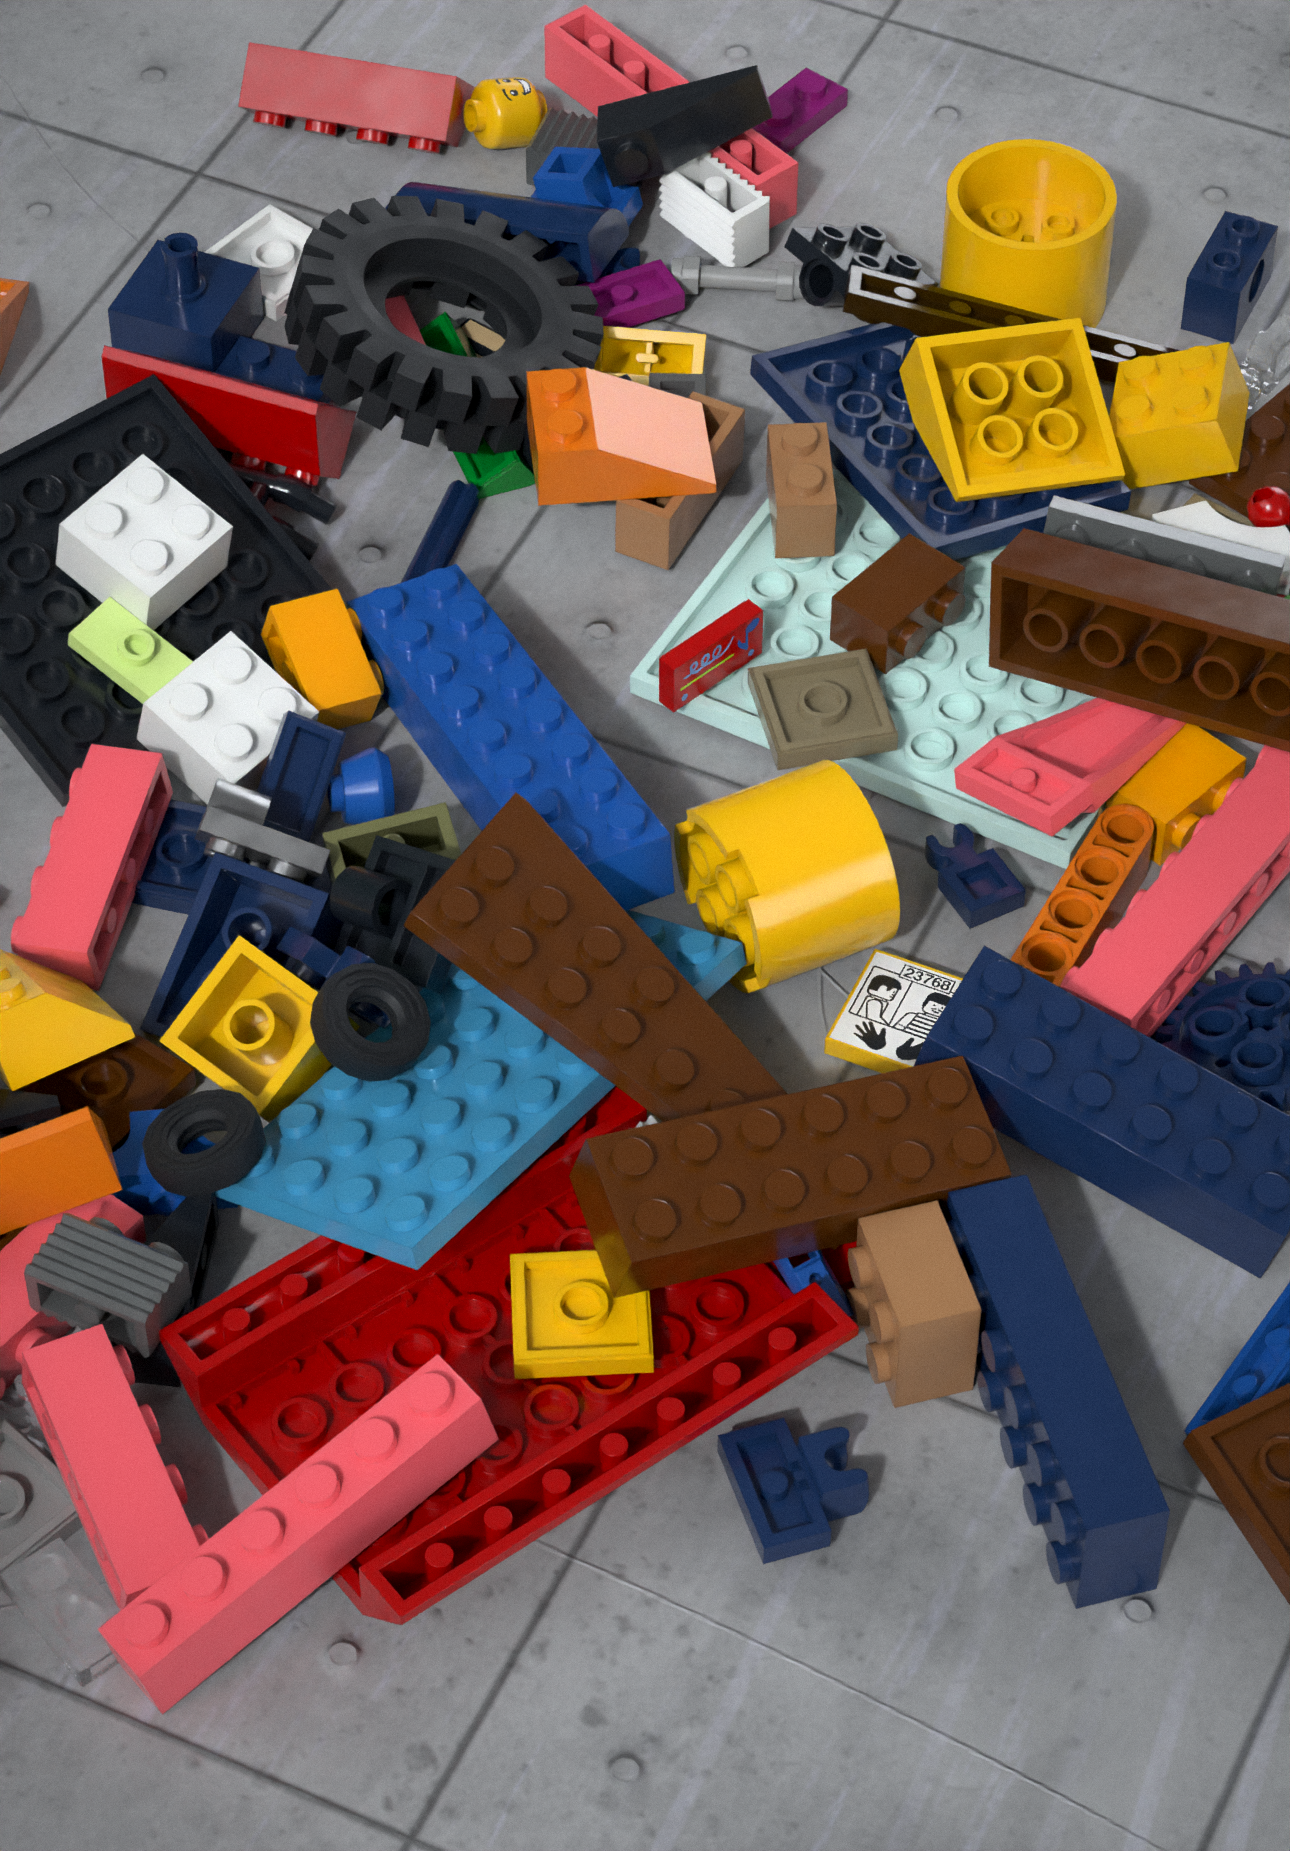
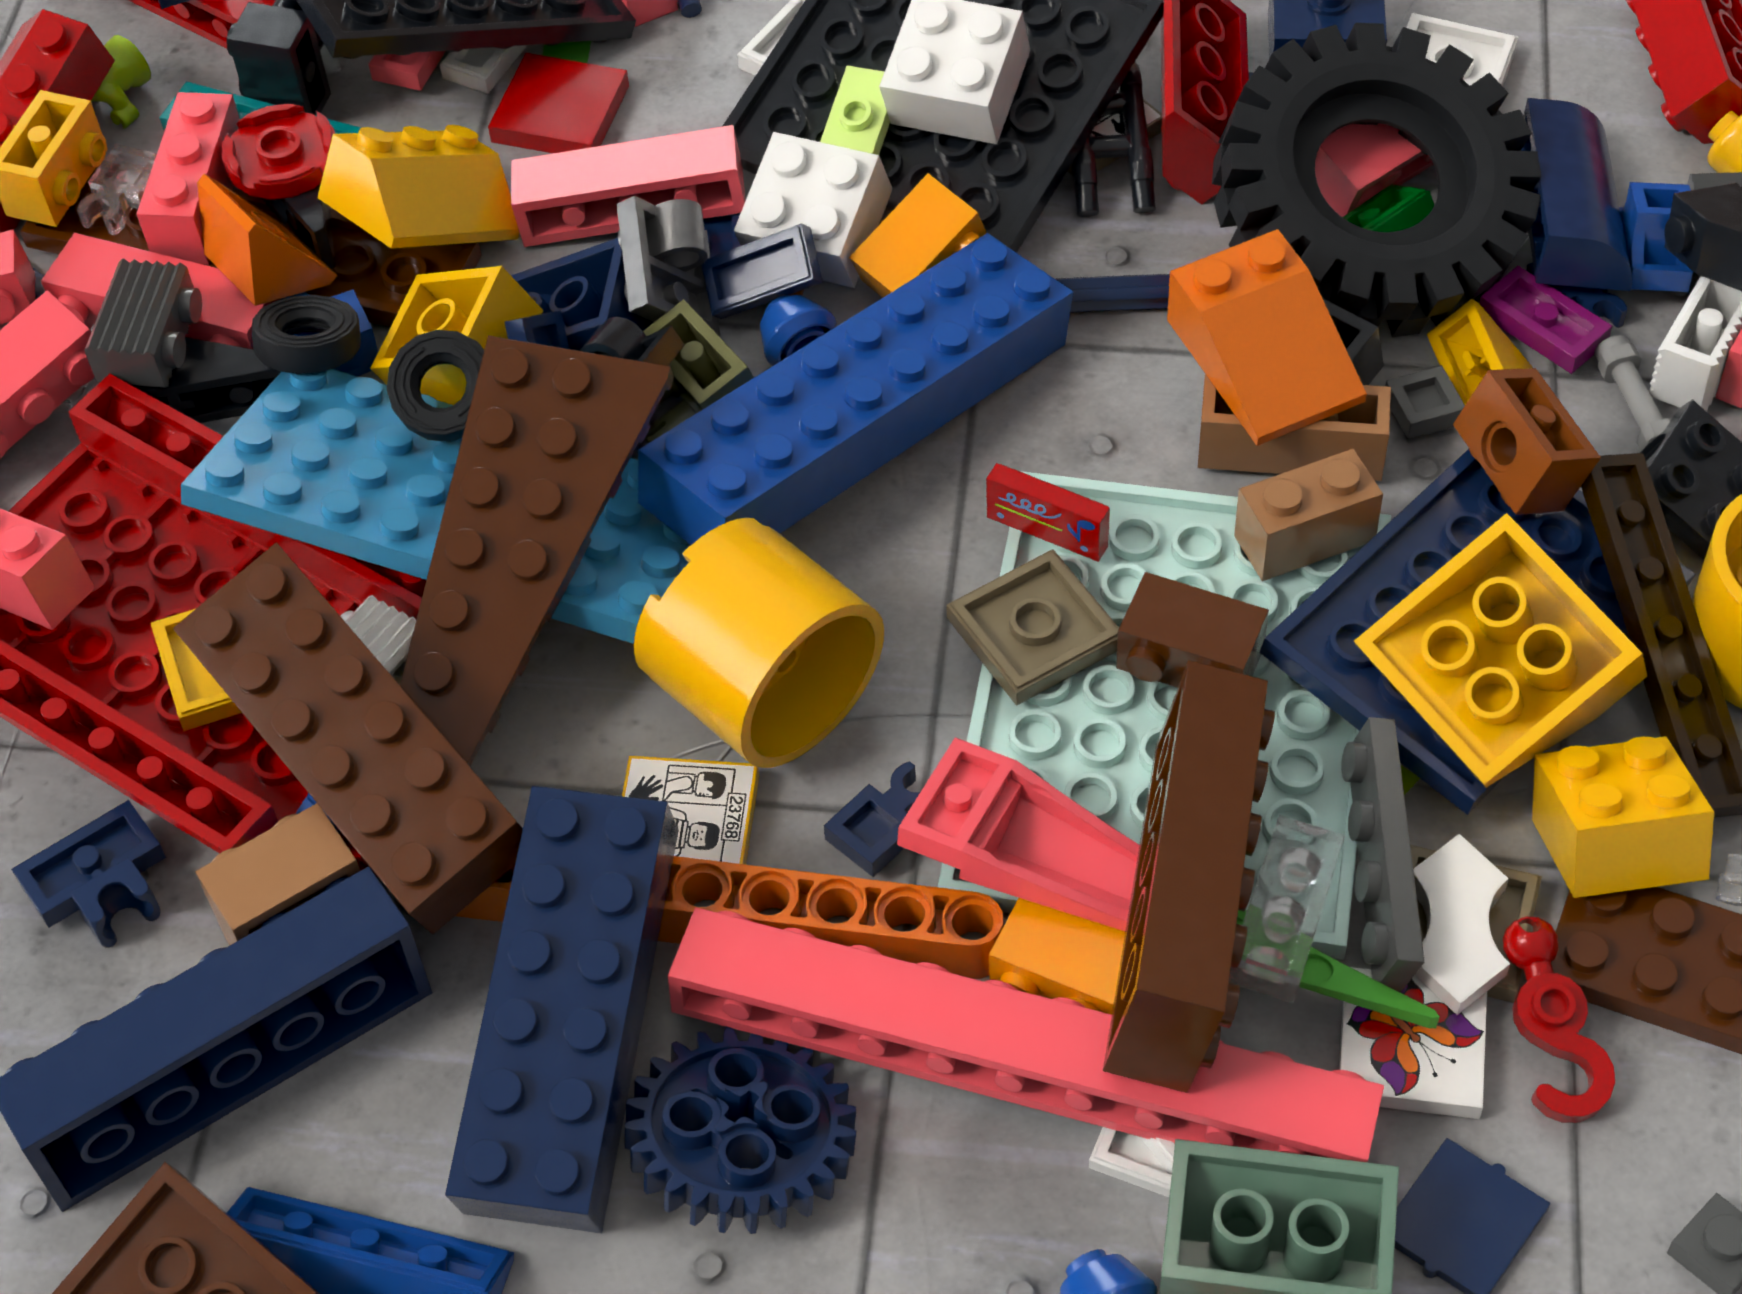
camera: 75 degrees right, 5 degrees up
none -> dark orange brick [1453,368,1601,515]

